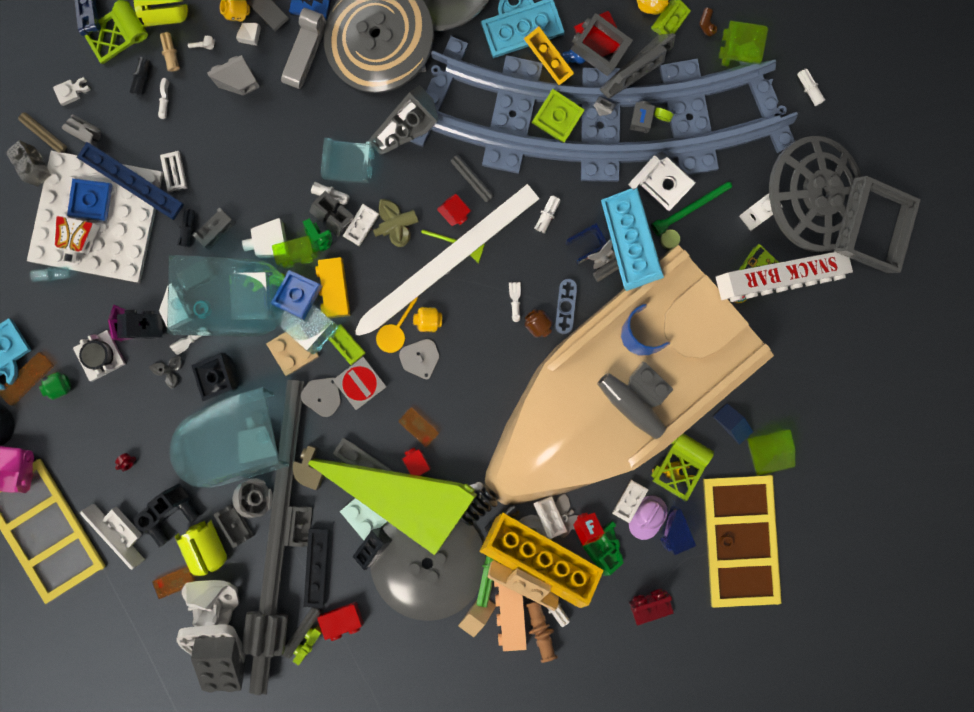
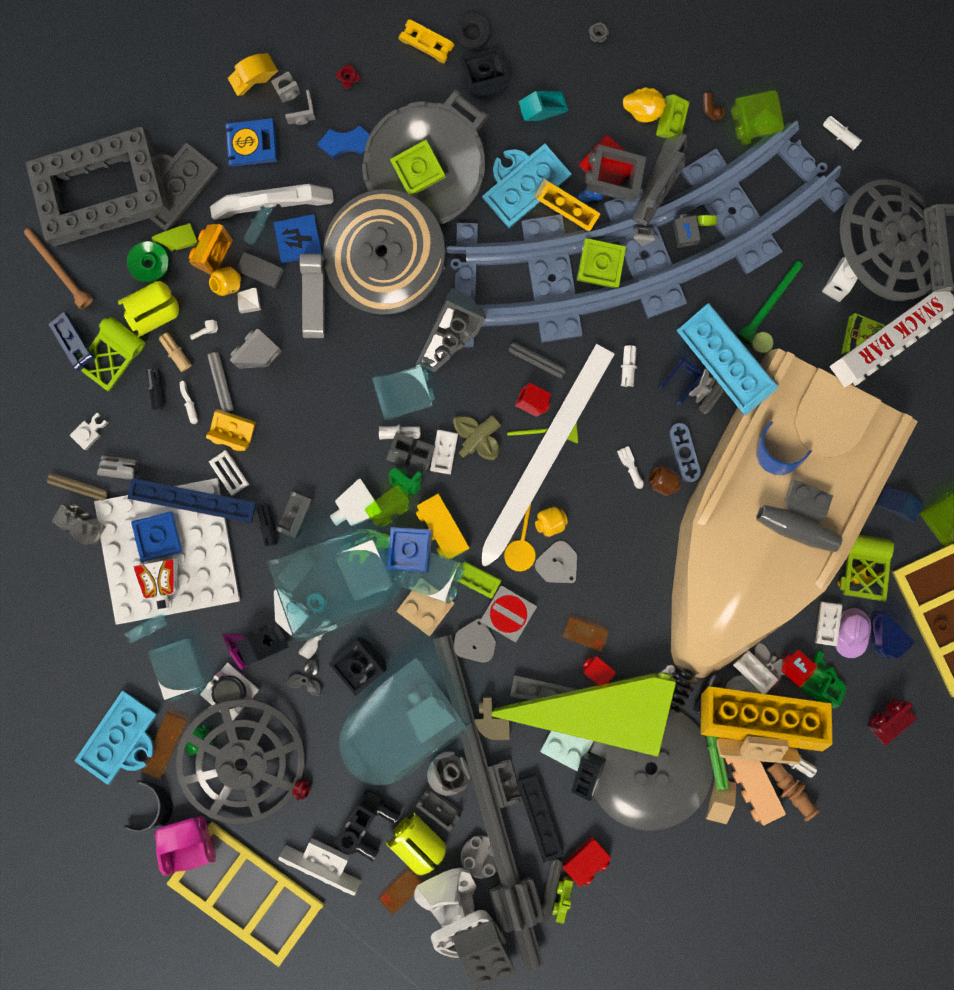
camera: 30 degrees left, 0 degrees up
bracket [628,151,696,211] -> none
none -> clear light blue panel [148,637,207,702]
none -> dark grey dish [176,698,304,824]
none -> yellow bracket [206,409,256,451]
none -> light grey axle [208,352,234,412]
none -> light grey dish [461,835,497,879]

